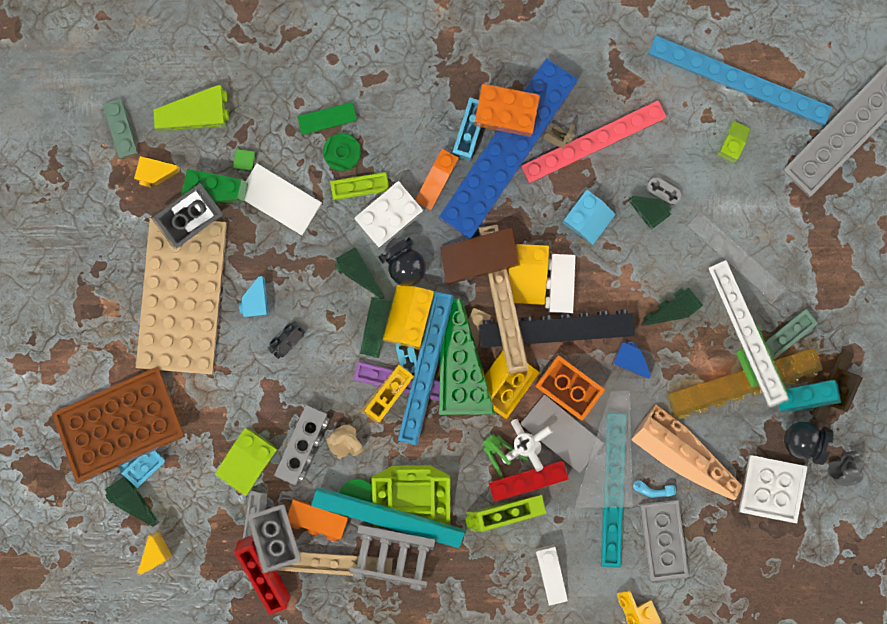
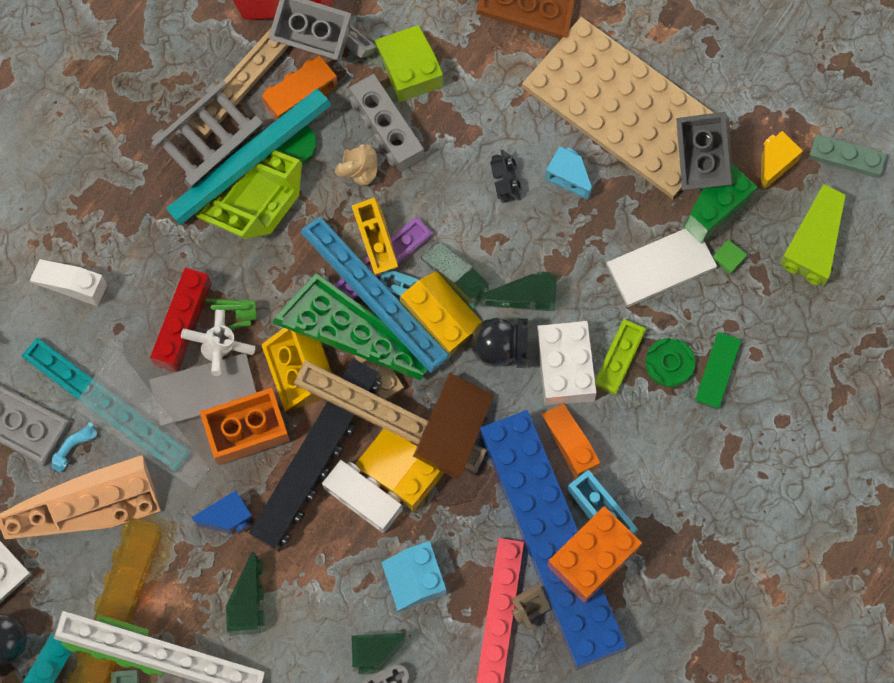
camera: 125 degrees right, 15 degrees down
lime slope [465,495,546,532] -> none

